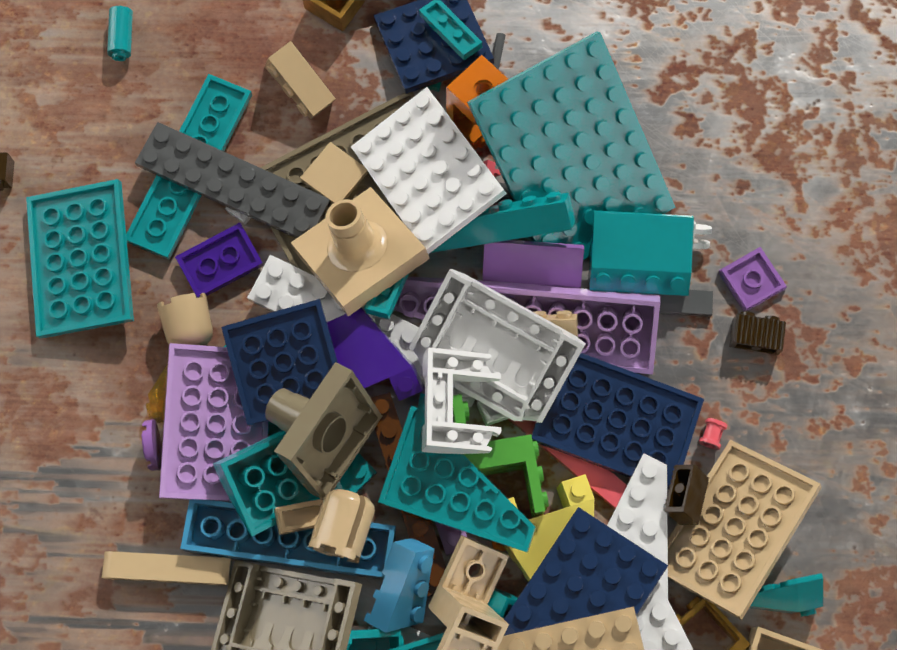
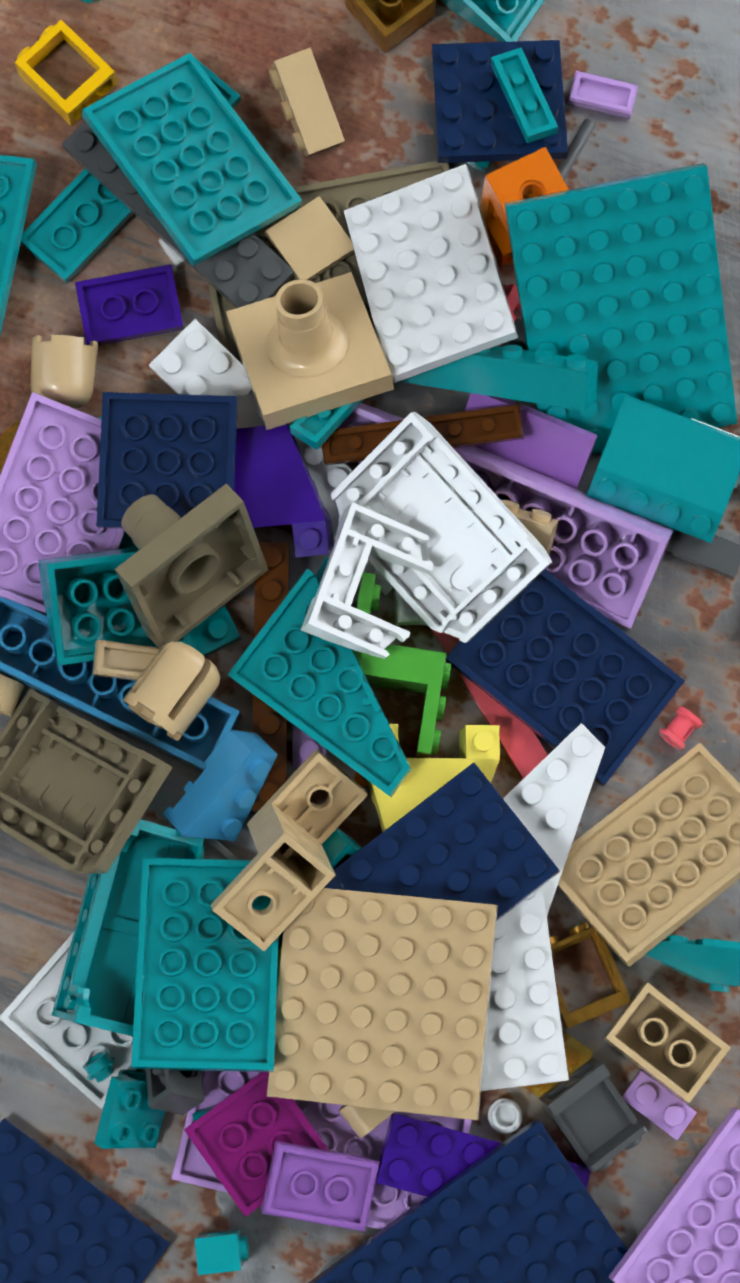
camera: 15 degrees right, 5 degrees up
dark brown brick [663,465,709,525] -> none
none -> yellow window [14,20,118,127]
none -> teal plate [82,52,302,267]
none -> reddish brown tile [322,404,524,466]
none -> lavender tile [568,71,638,119]

